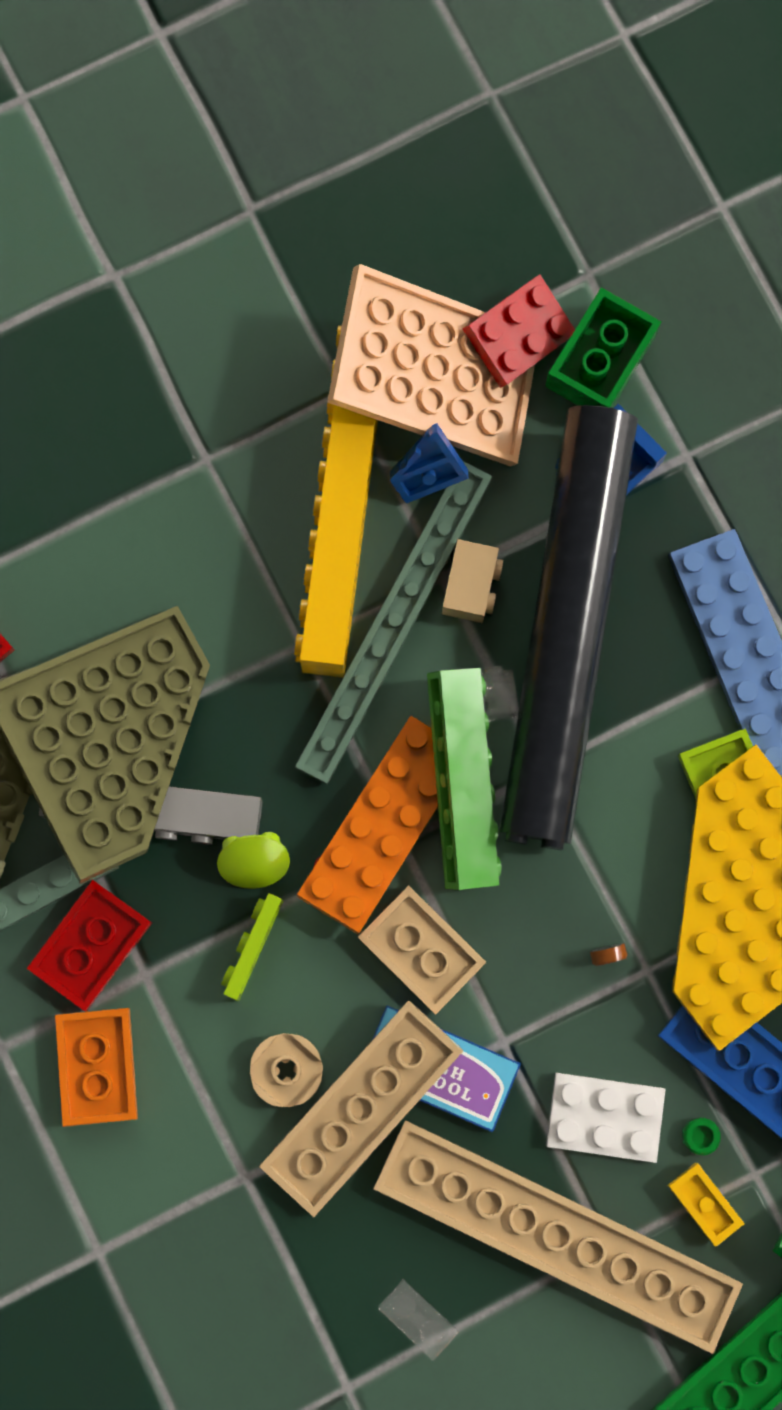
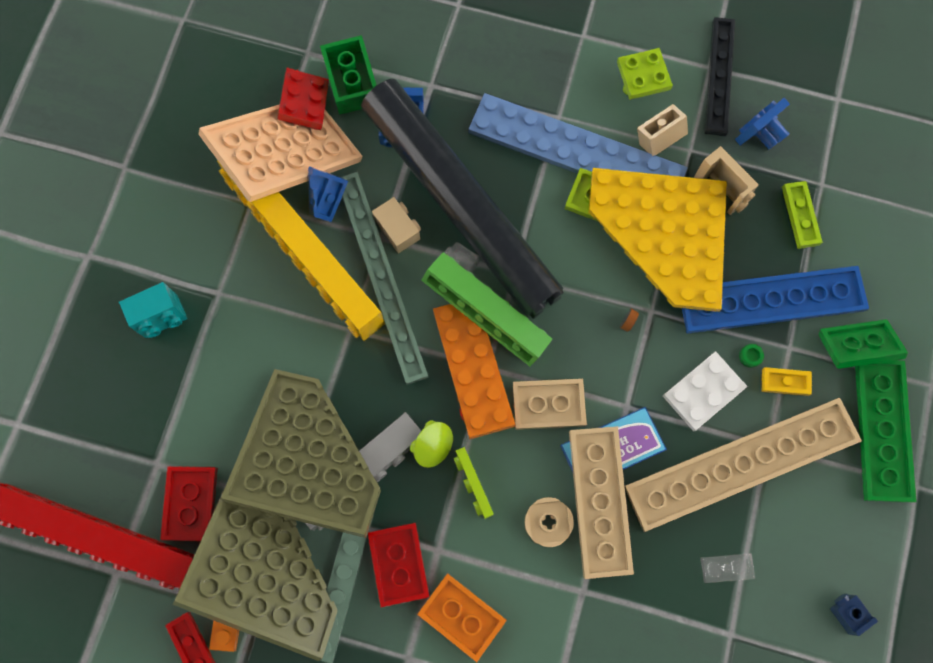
camera: 45 degrees left, 5 degrees down
none -> teal brick [119,282,188,338]

